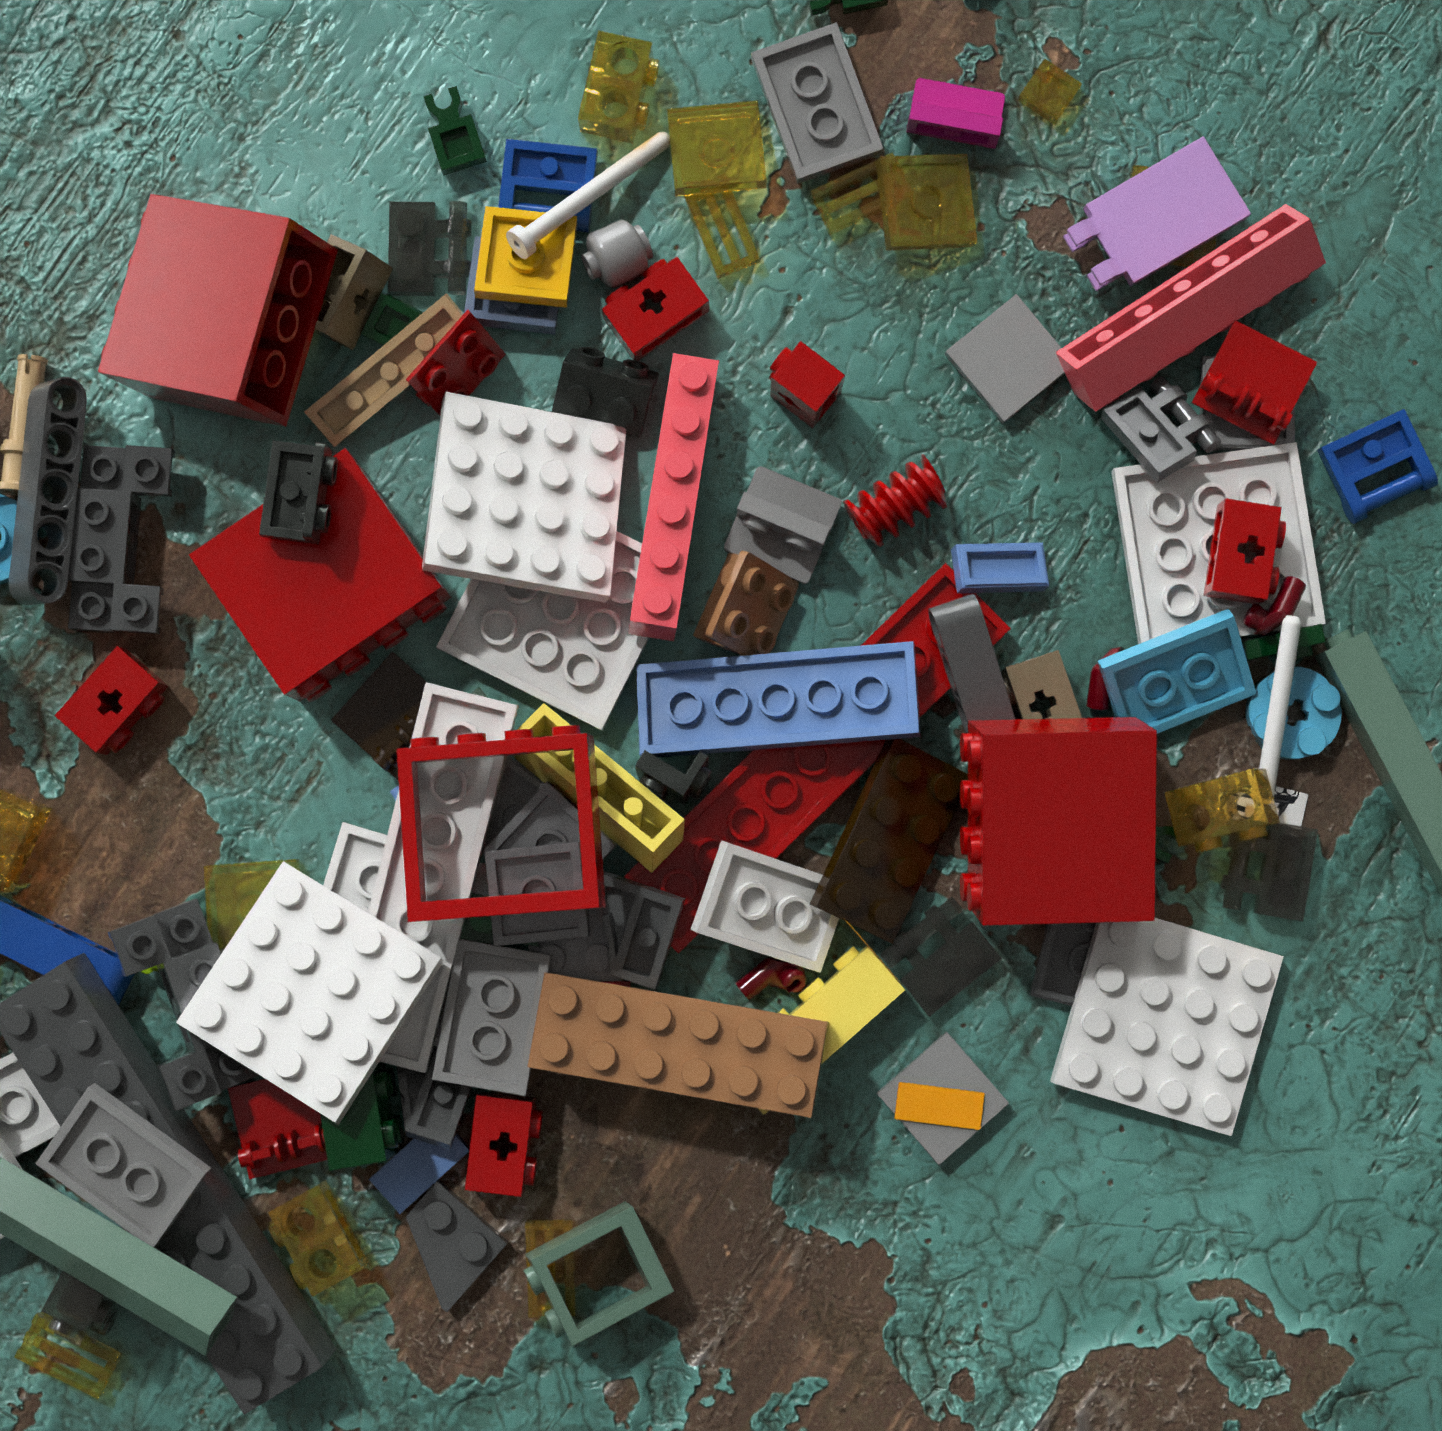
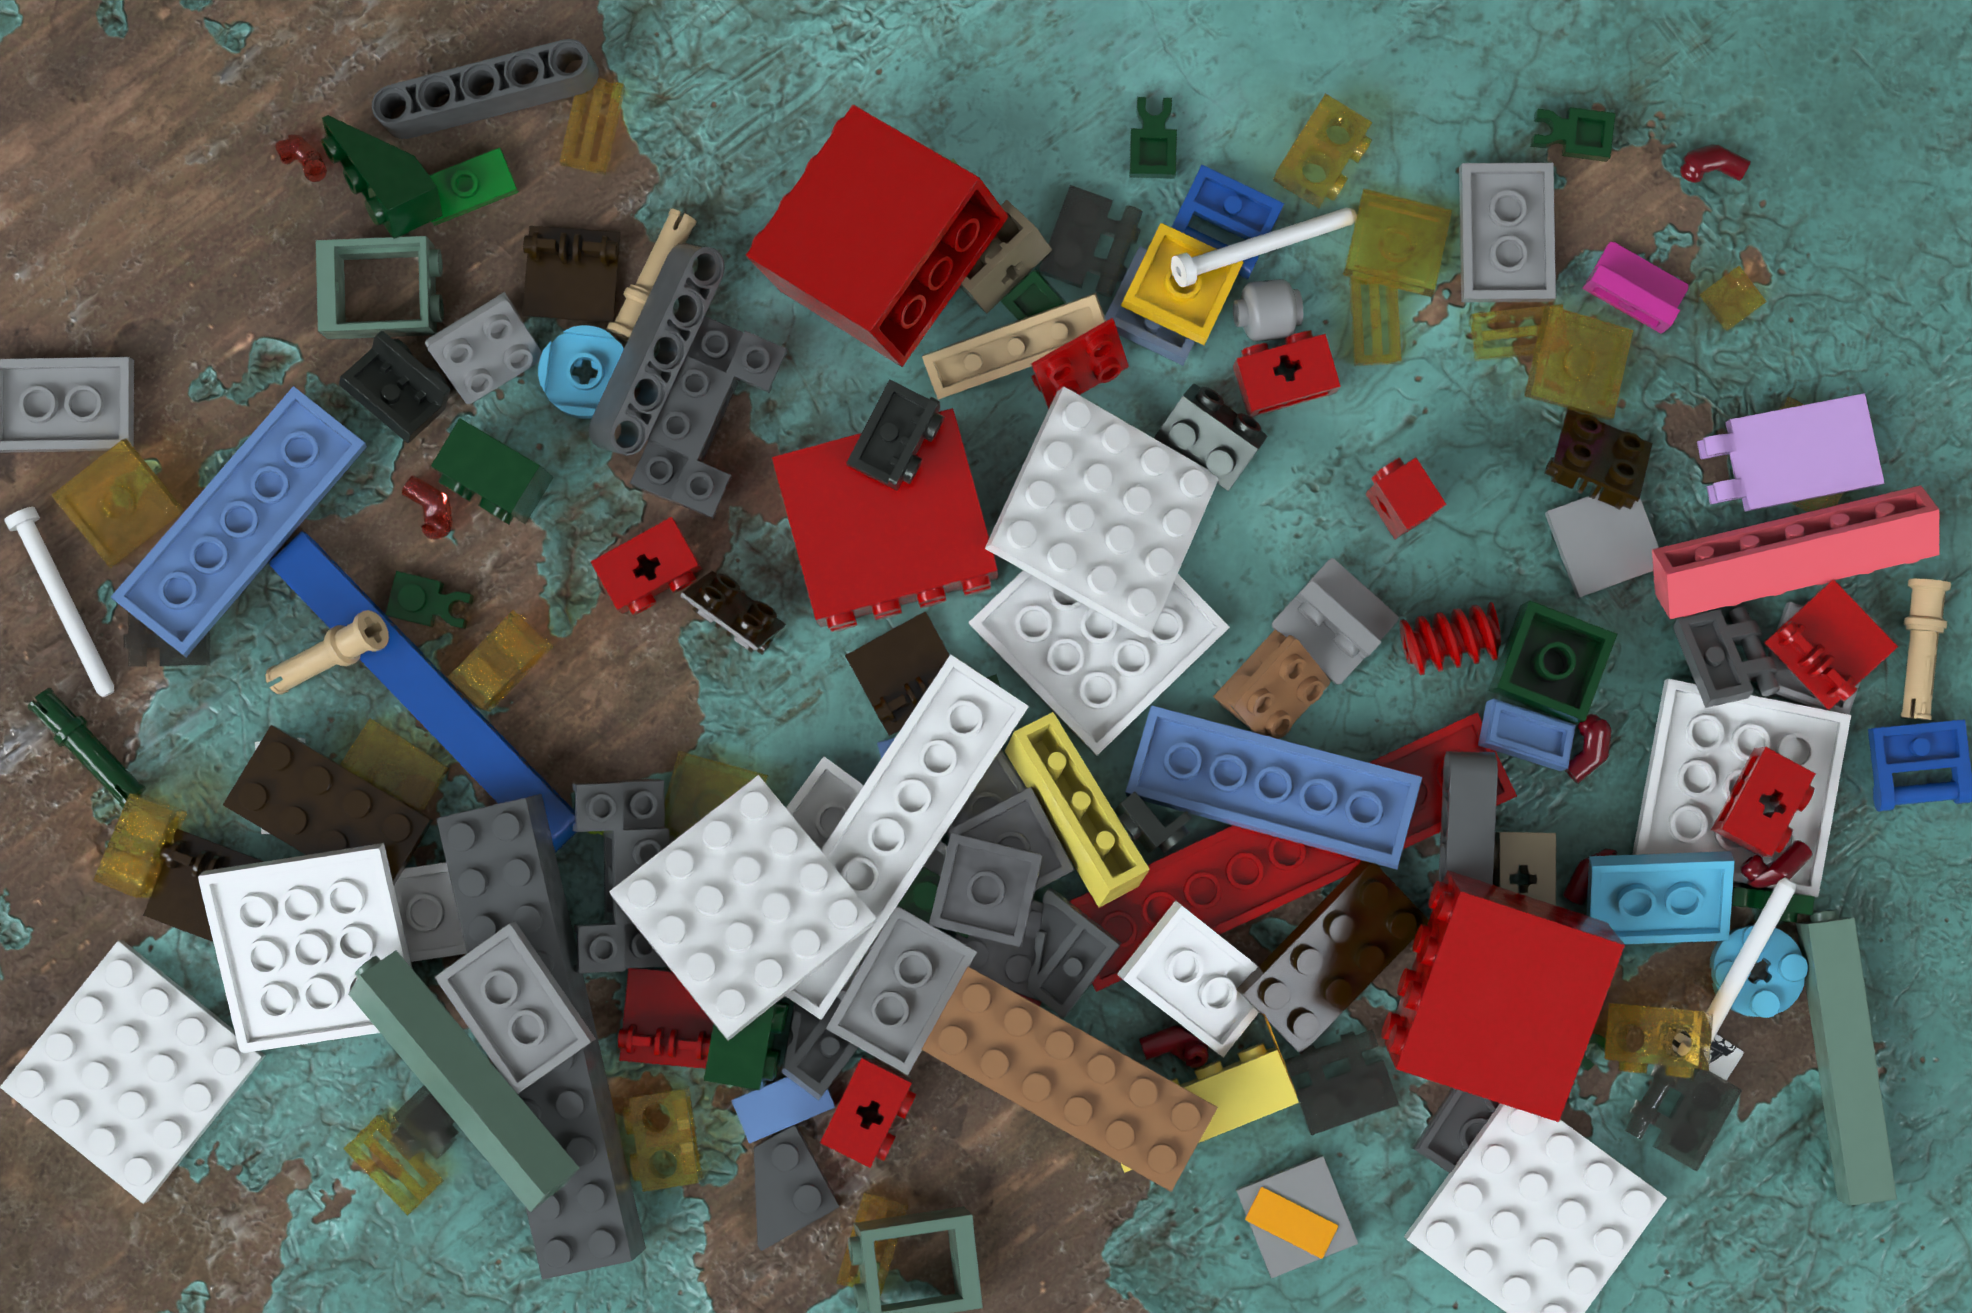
camera: 20 degrees right, 0 degrees up
red window [396,725,606,922] -> none
coral brick [628,353,719,641] -> none
none -> dark brown hinge [680,571,786,655]
none -> dark green brick [1488,601,1618,724]
none -> dark brown hinge [1544,408,1653,510]
none -> dark red arm [1565,714,1612,784]
none -> tan pin [1900,578,1951,720]

